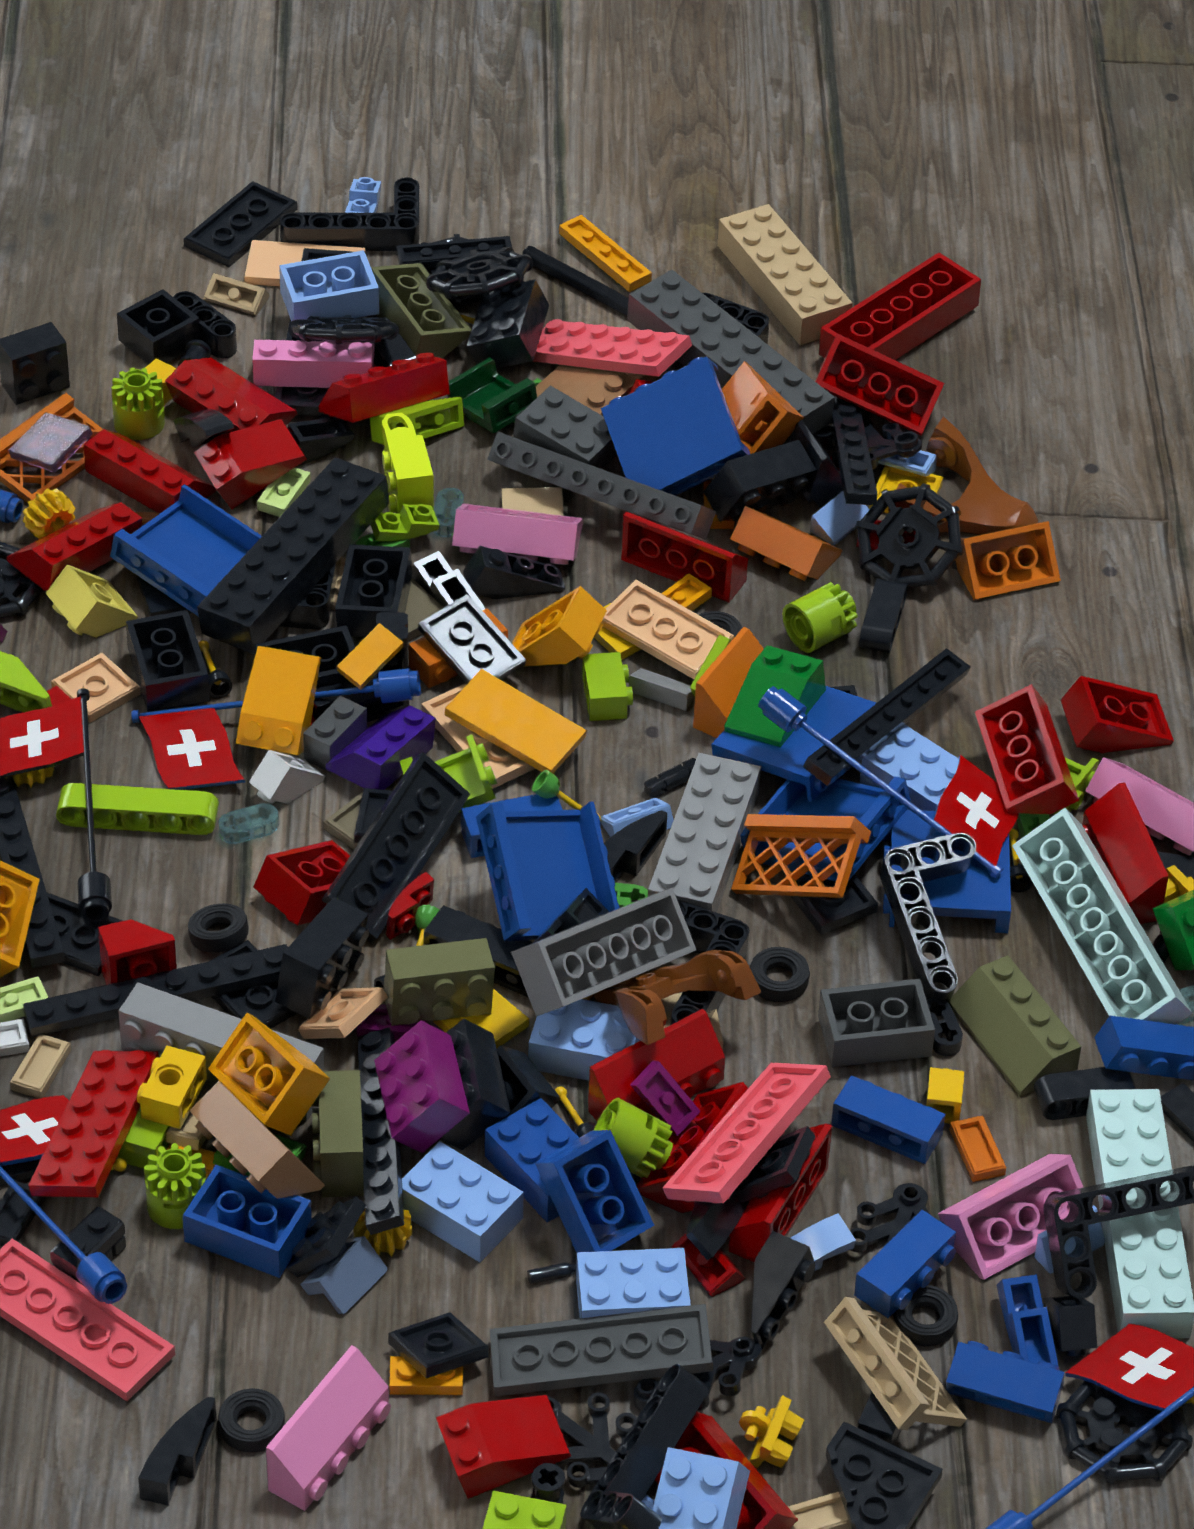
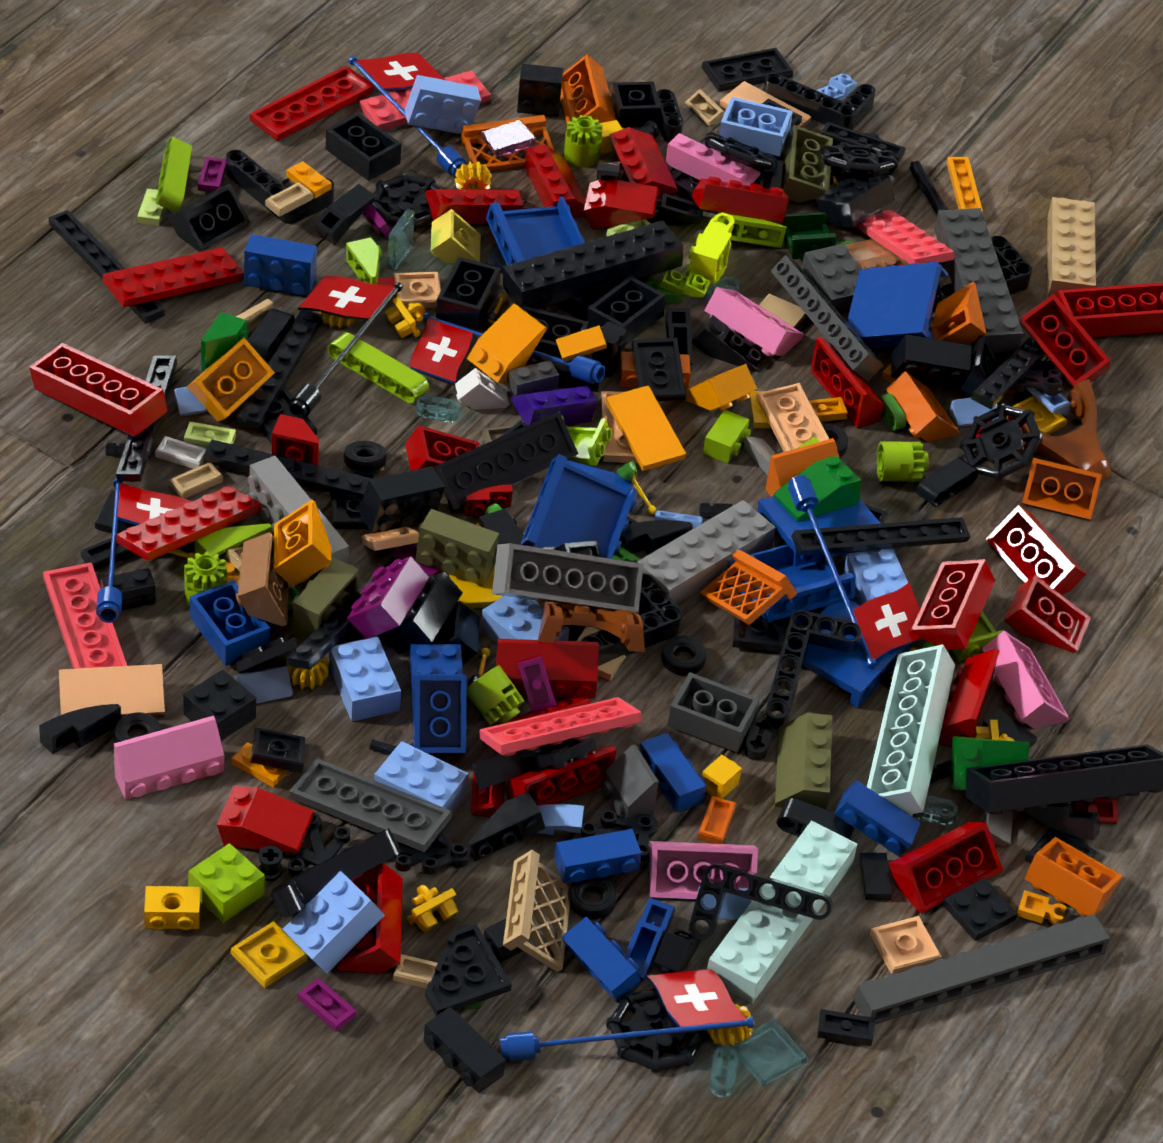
camera: 30 degrees right, 0 degrees up
yellow brick [137,1045,207,1129] -> none
none -> light nougat tile [59,664,165,717]
none -> black brick [183,669,256,741]
none -> yellow hips [385,296,425,339]
none -> clear light blue tile [388,209,414,271]
none -> orange slope [561,54,616,124]
none -> dark grey slope [602,745,659,819]
none -> bright green beam [878,394,906,431]
none -> red slope [986,505,1087,595]

